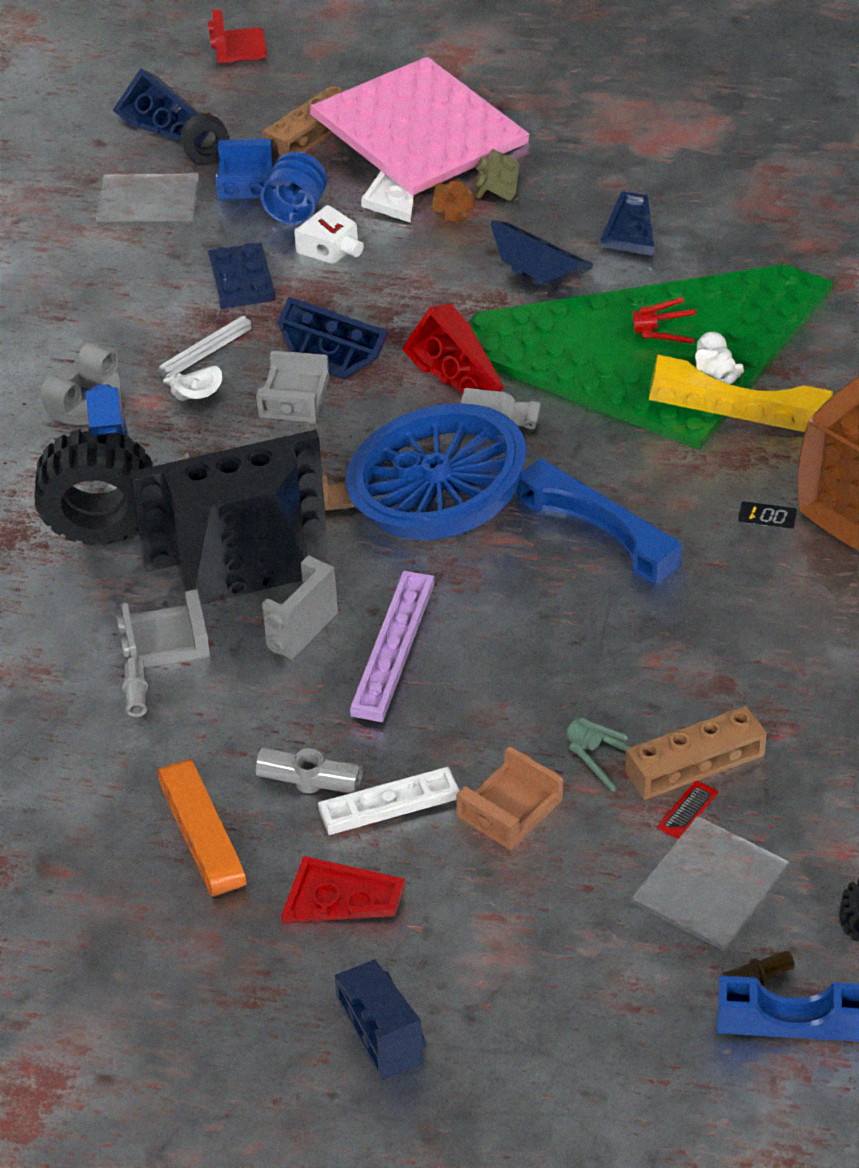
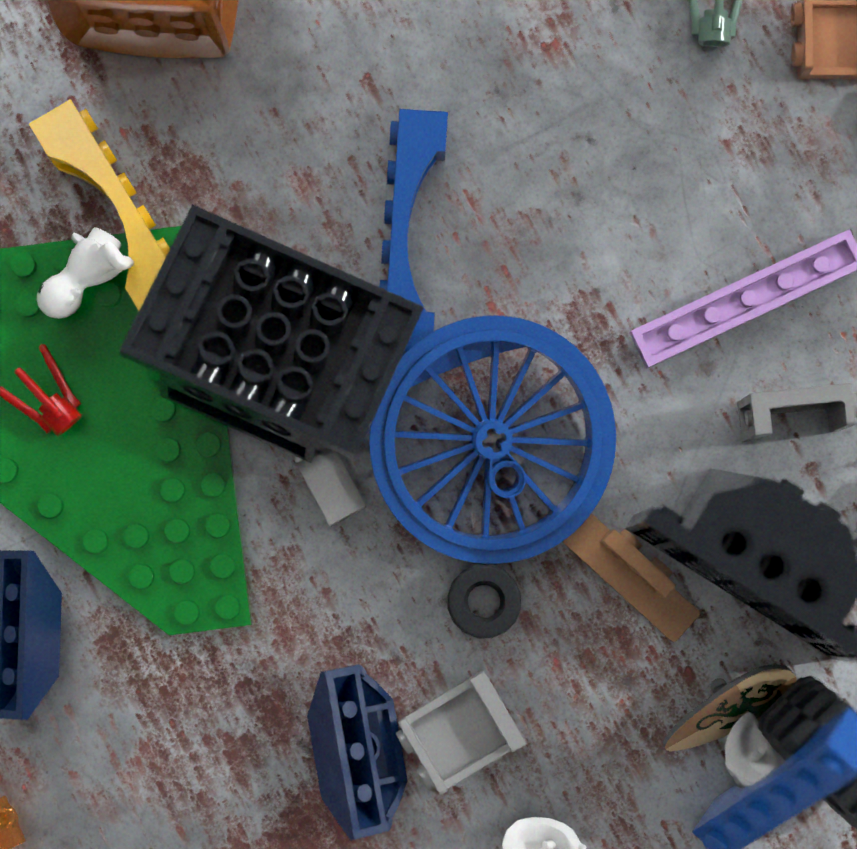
camera: 135 degrees left, 40 degrees up
red wedge [402,304,504,394] -> none
black sticker [738,501,797,529] -> none
none -> black wedge [119,204,424,463]
none -> black tyre [447,565,521,638]

